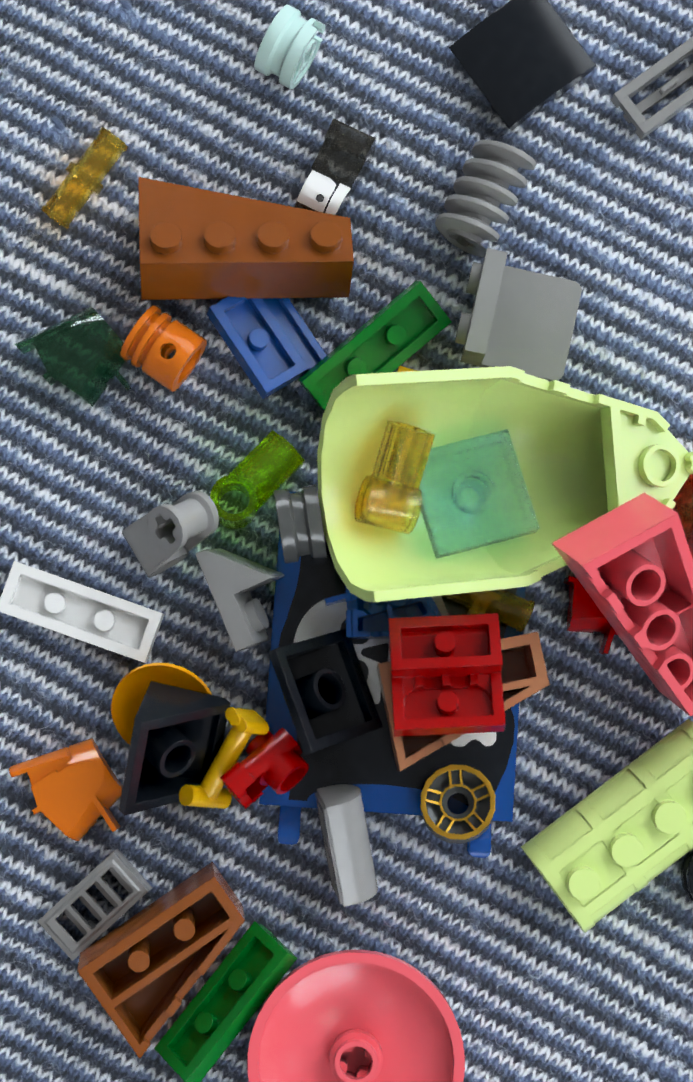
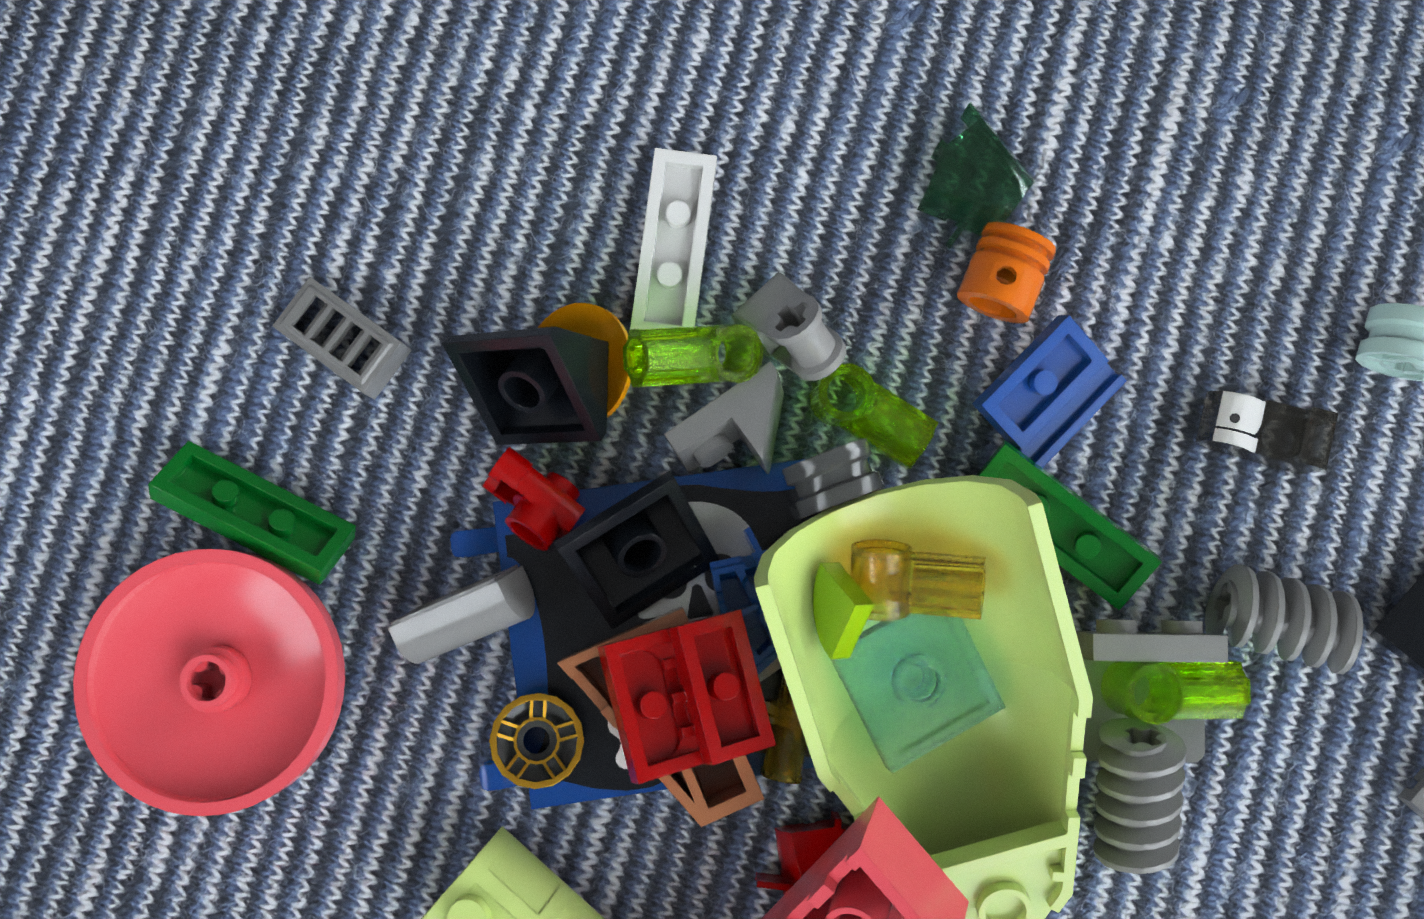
camera: 80 degrees right, 0 degrees up
orange piece [9,738,123,841] -> none
clear yellow pin [40,127,128,230] -> none
dark orange wedge [77,862,245,1059] -> none
dark orange wedge [138,177,354,300] -> none
yellow piece [179,707,269,809] -> none
none -> clear neon green piece [623,324,764,388]
none -> lime tile [813,562,875,660]
none -> light grey piece [1093,718,1187,874]
none -> clear neon green piece [1101,660,1251,725]

